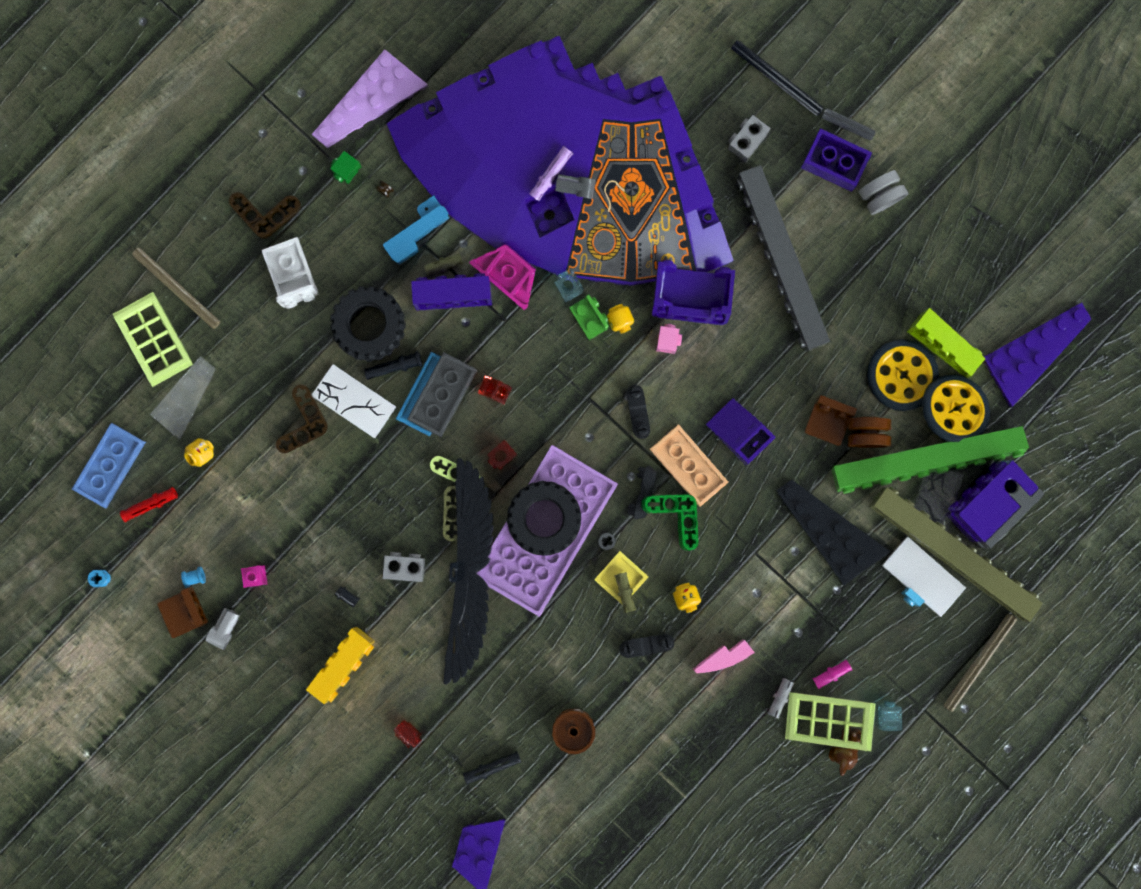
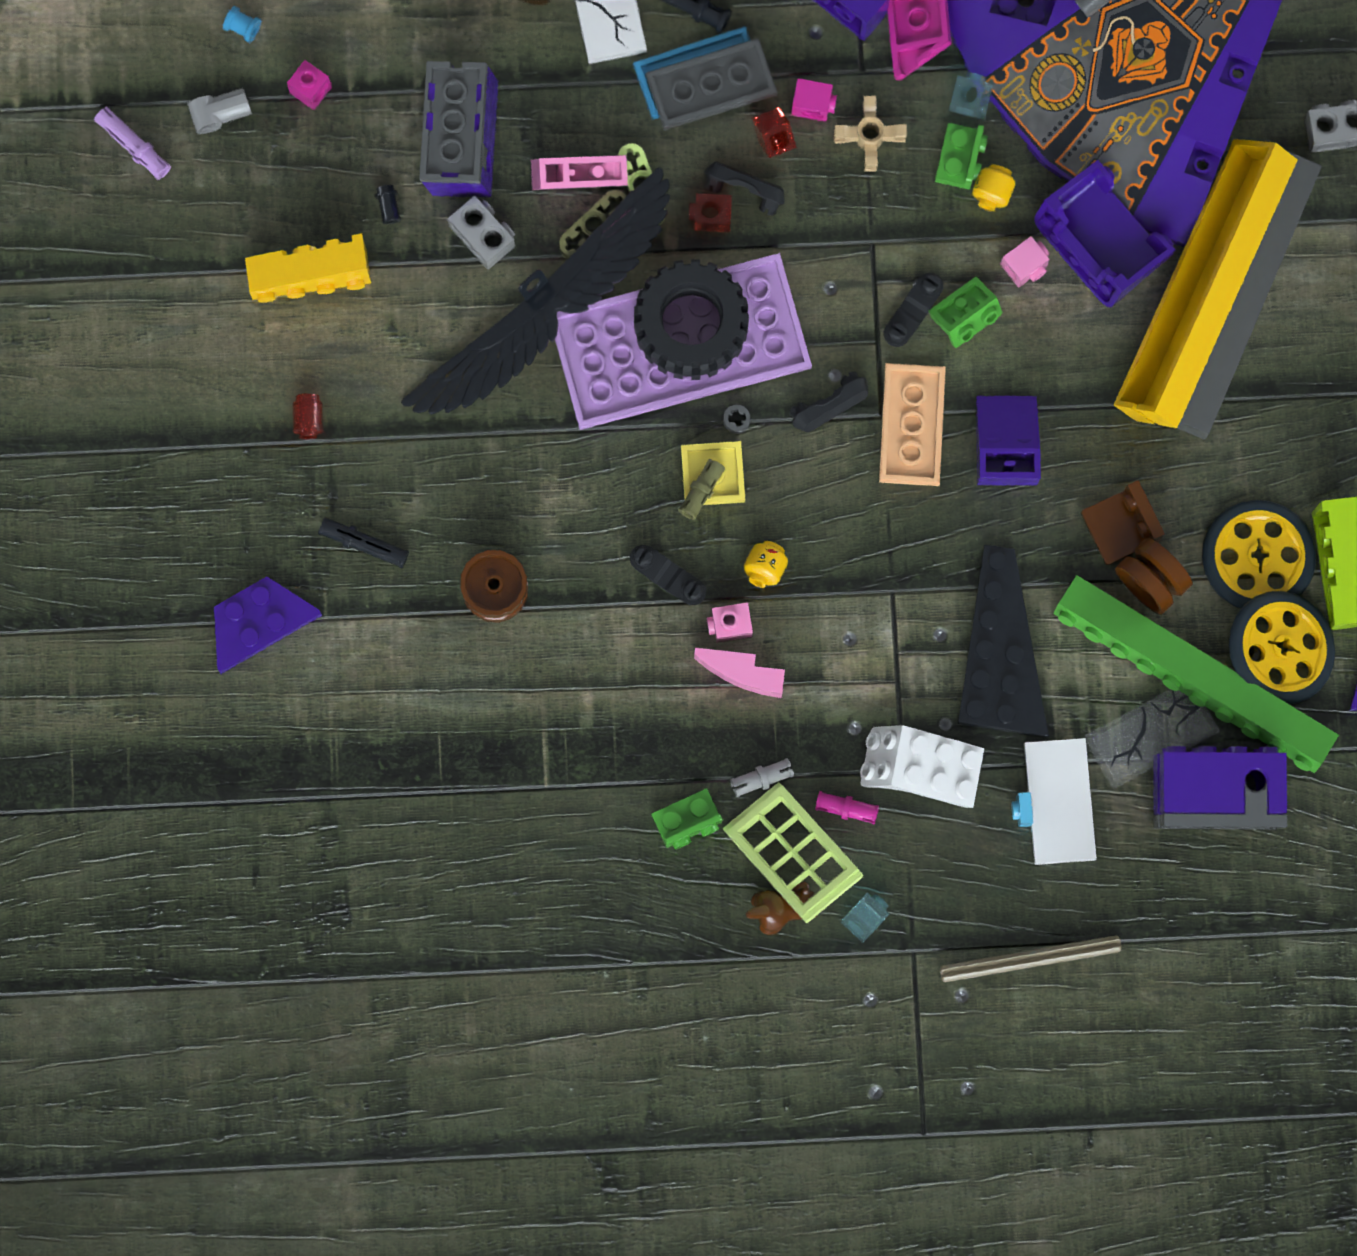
camera: 45 degrees right, 5 degrees down
reddish brown bracket [157,587,209,638] -> none
green beam [641,495,698,551] -> none
olive brick [869,487,1043,622] -> none
none -> lavender pin [94,107,171,180]
none -> dark grey piece [419,61,498,197]
none -> bright pink slope [531,155,628,190]
none -> bright green bracket [651,789,723,850]
none -> black piece [703,162,785,215]
none -> bright pink brick [707,602,753,643]
none -> dark pink brick [791,78,837,122]
none -> tan pin [834,96,907,171]
none -> white bracket [860,725,984,808]
none -> bright green bracket [929,276,1002,348]
none -> yellow piece [1114,139,1298,428]

